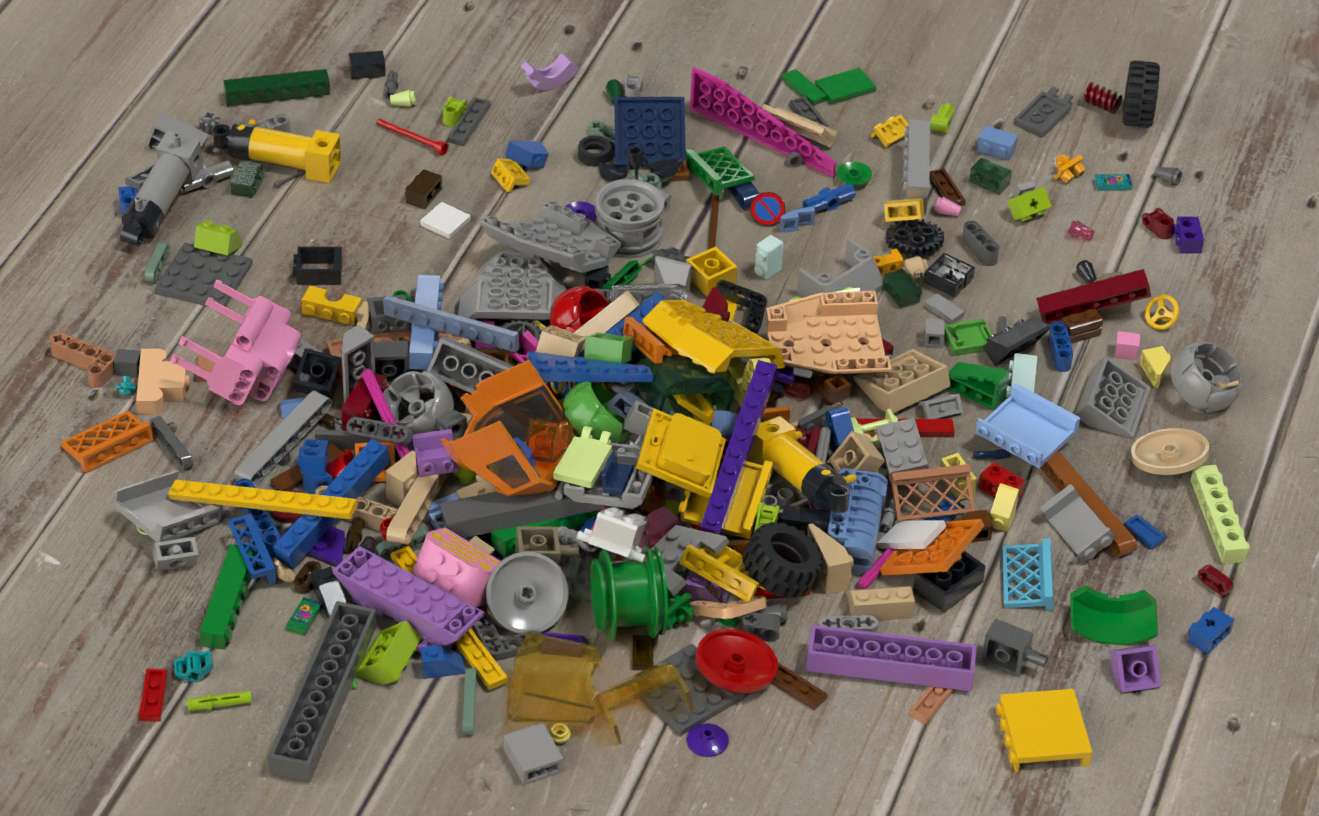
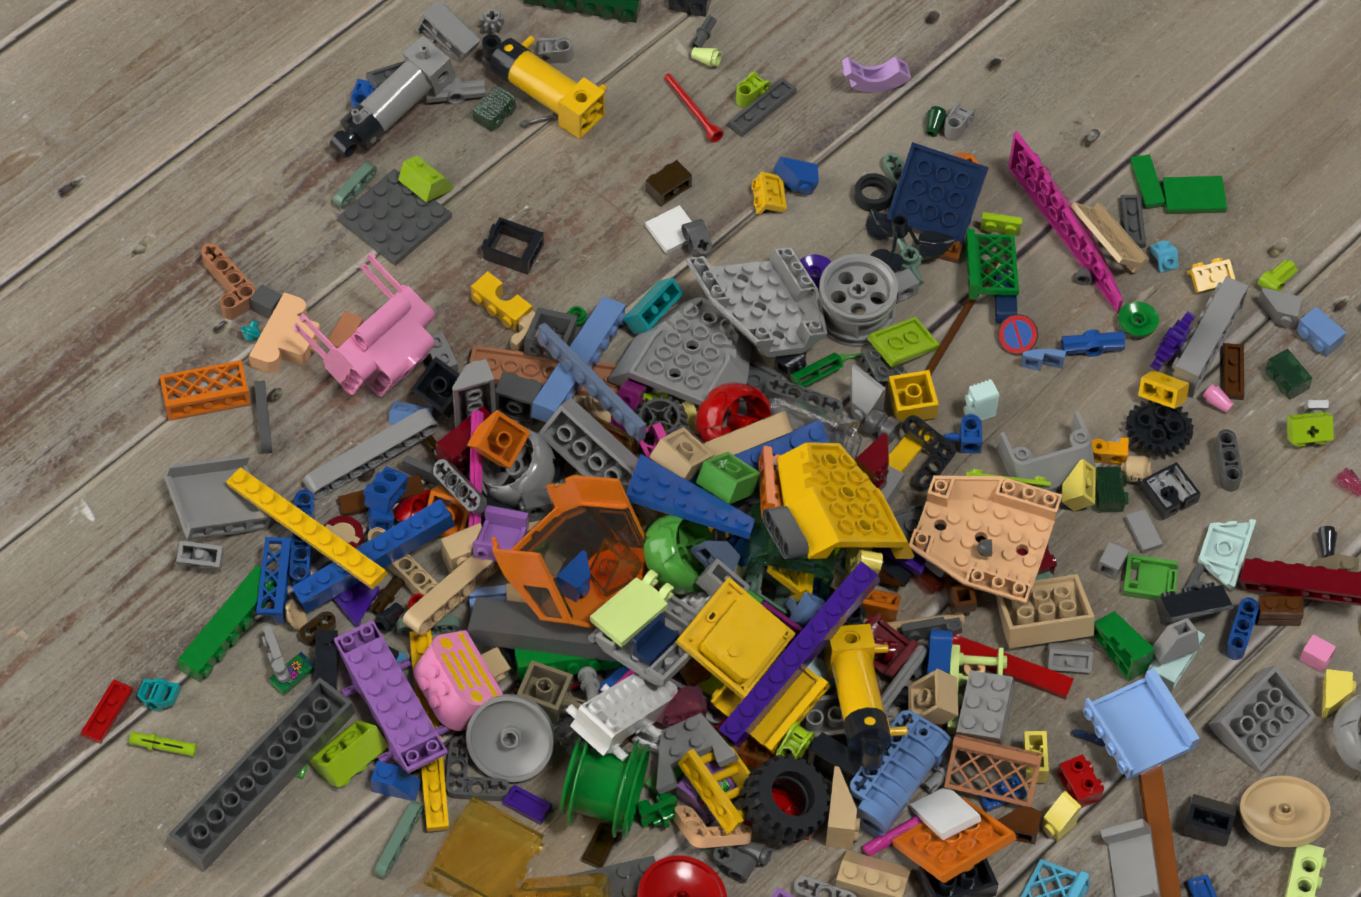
camera: 25 degrees right, 15 degrees up
none -> light grey hinge [262,625,290,683]
none -> orange slope [467,410,531,469]
none -> teal brick [623,277,684,335]
none -> dark grey piece [681,219,712,258]
none -> dark grey beam [762,506,809,559]
none -> flat silver wheel [863,407,902,445]
none -> lime tile [867,316,940,367]
none -> blue piece [944,414,983,454]
none -> dark grey hinge [977,539,992,557]
none -> lime plate [980,212,1023,236]
none -> light yellow slope [1062,459,1096,511]
none -> medium azure bracket [1150,240,1179,272]
none -> dark purple gear [1150,311,1196,372]
none -> light grey slope [1152,618,1200,665]
none -> black slope [1183,794,1237,846]
none -> light aqua wing [1198,519,1256,591]
none -> light grey slope [1258,287,1302,328]

